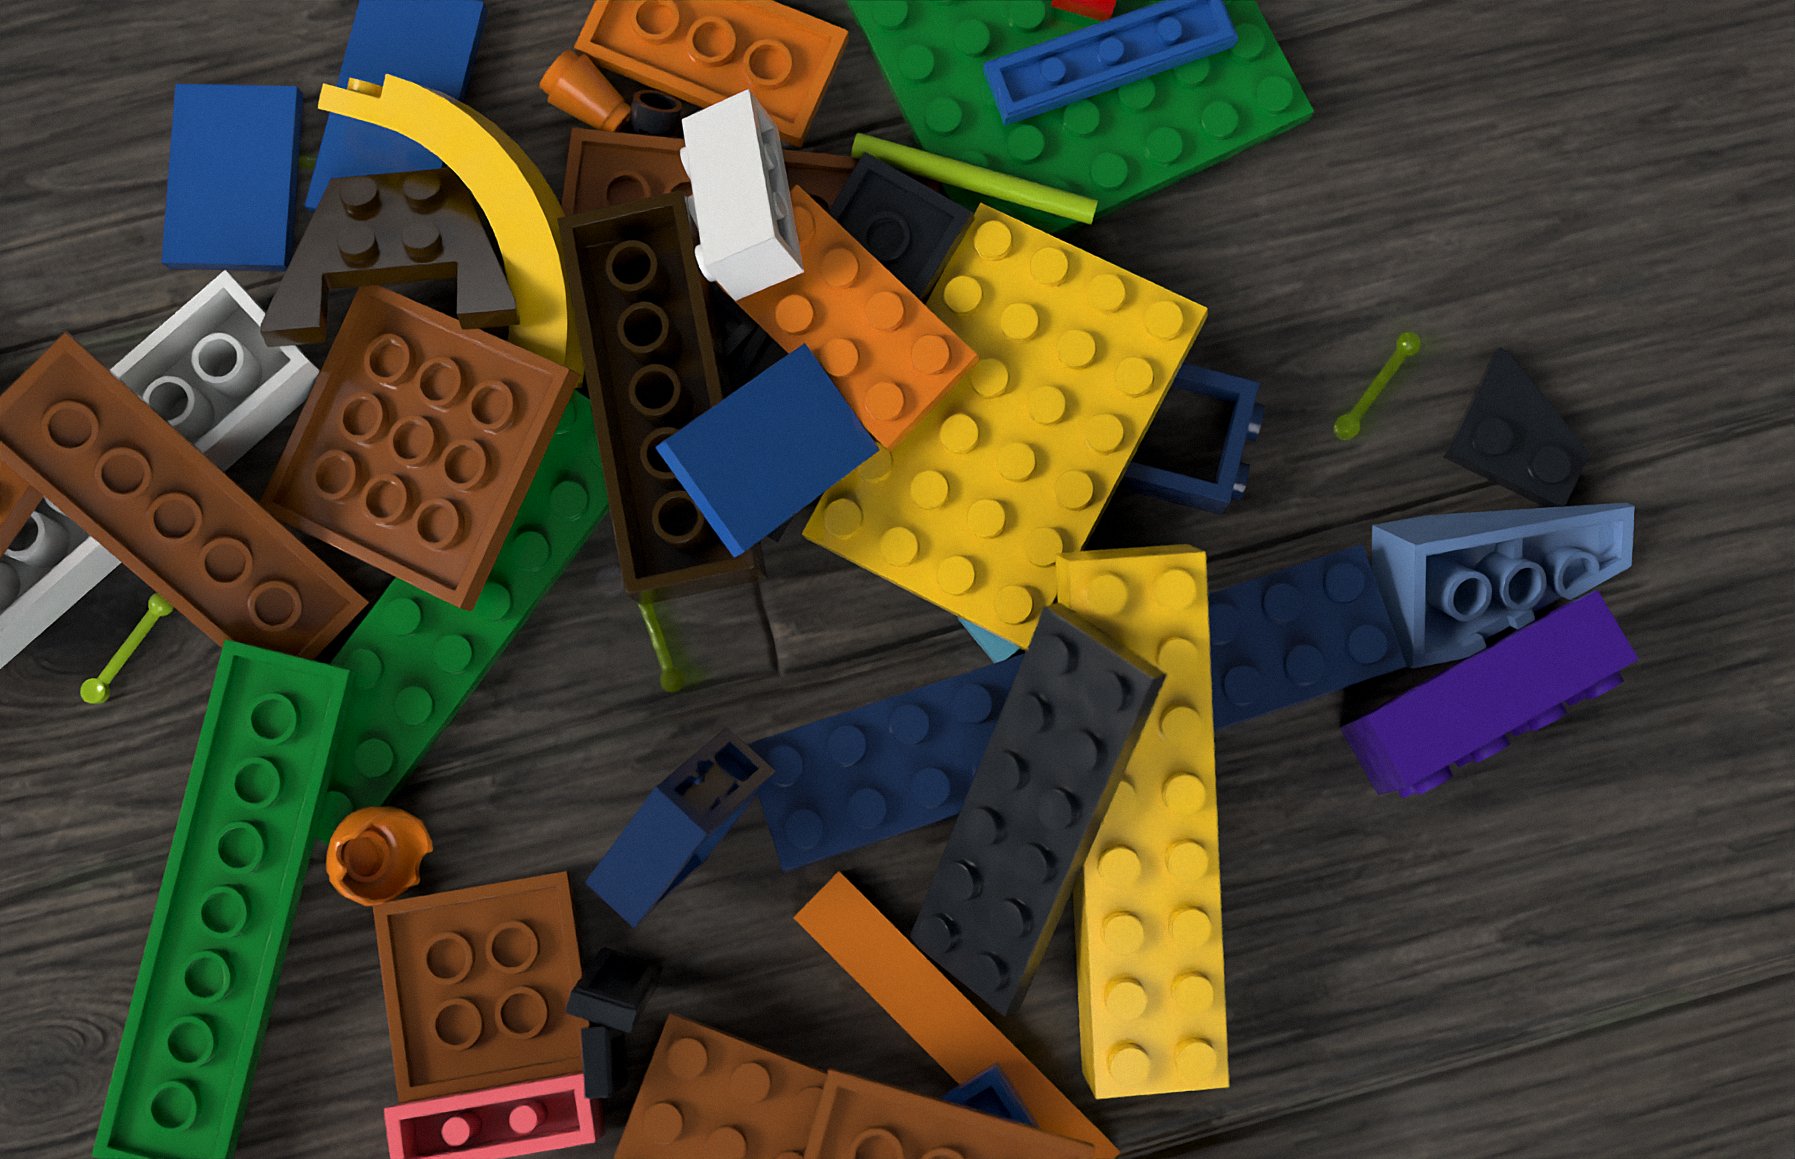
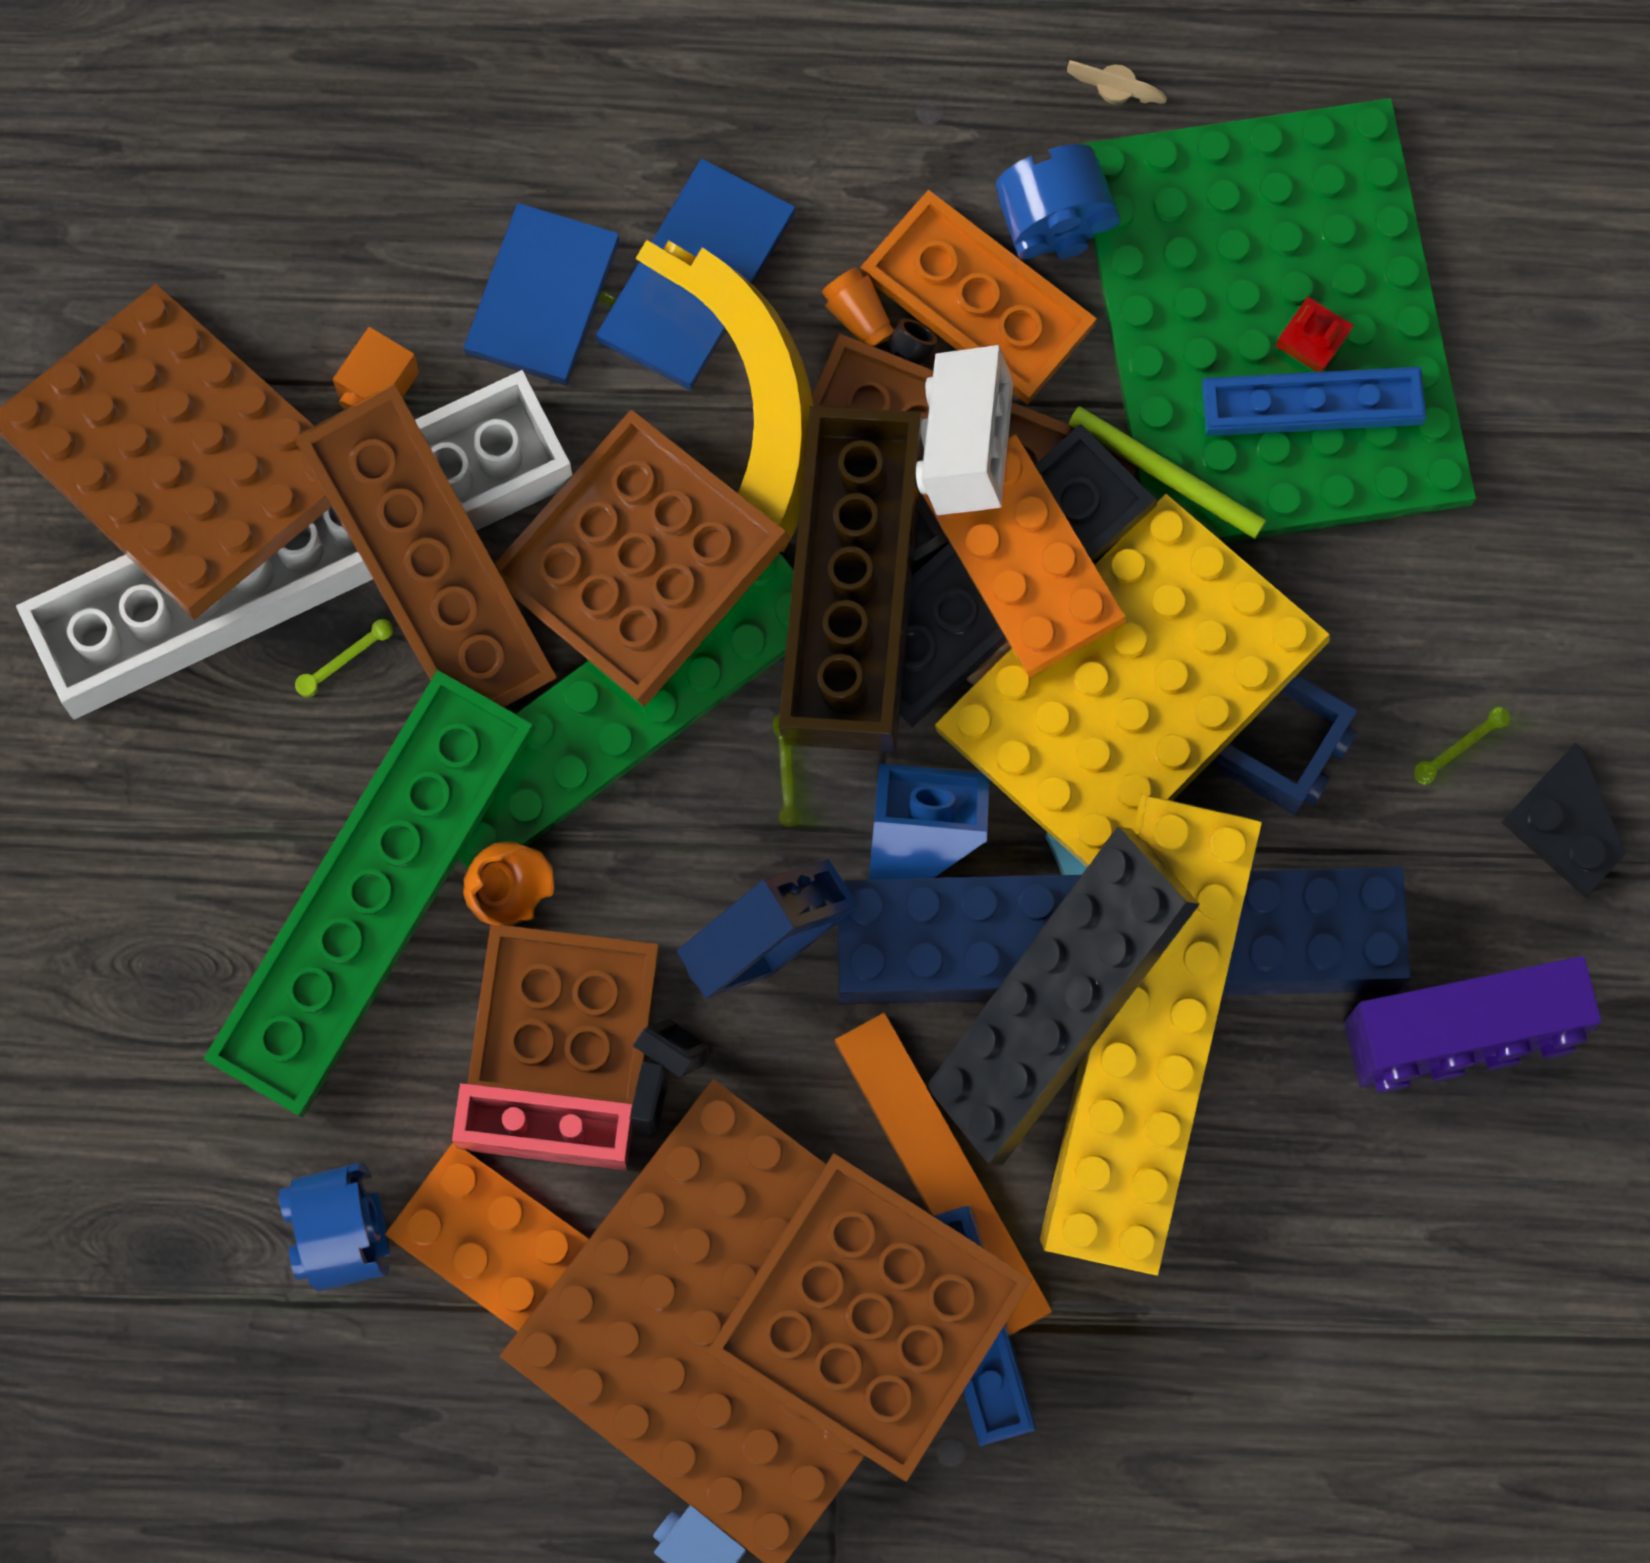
camera: 15 degrees right, 5 degrees down
dark brown wing [260,168,520,348] -> none
blue tile [655,343,880,558] -> none
medium blue wedge [1372,503,1635,668] -> none
none -> orange brick [333,327,420,409]
none -> blue slope [869,763,989,879]

